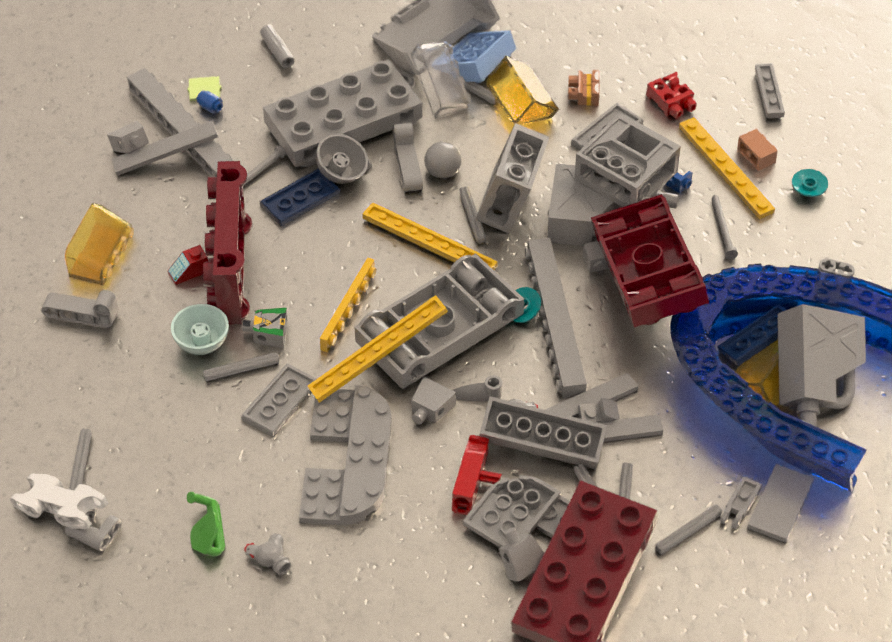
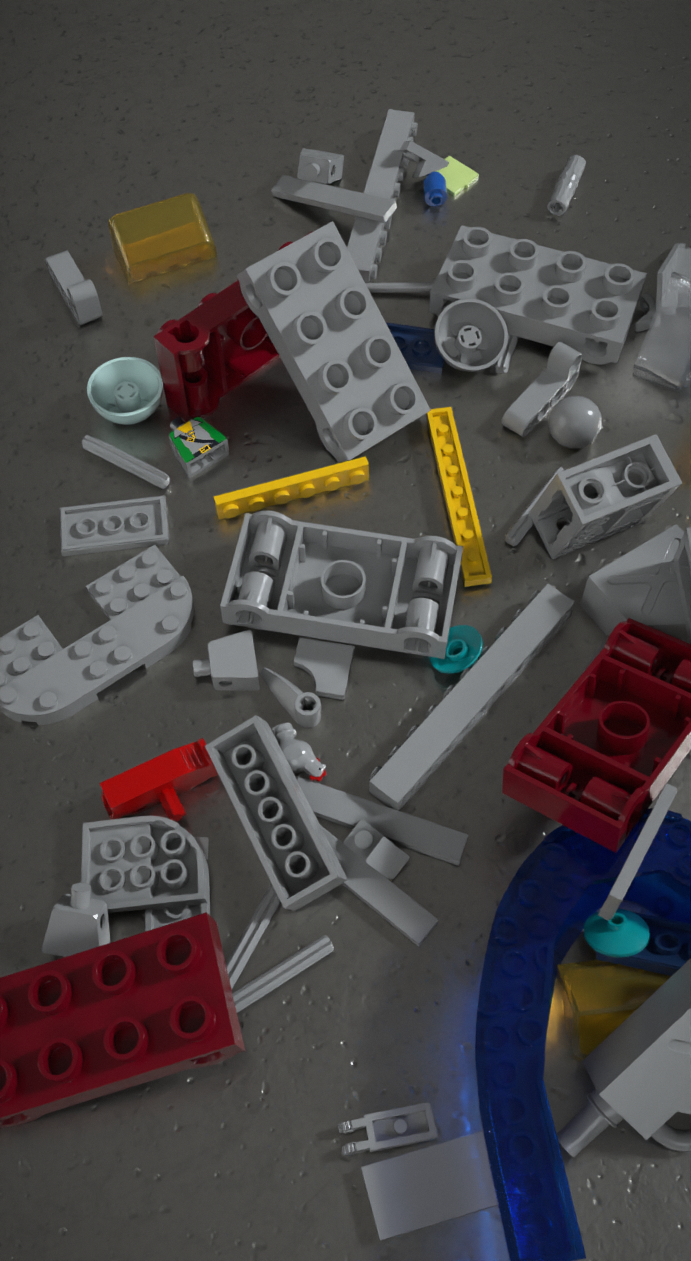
camera: 50 degrees right, 10 degrees up
yellow plate [307,295,448,403] -> none
light grey axle [655,505,722,554] -> none
none -> light grey piece [236,221,431,463]
none -> light grey tile [294,637,355,700]
none -> light grey slope [400,141,449,178]
none -> teal dish [584,908,650,957]
none -> light grey tile [598,783,678,921]

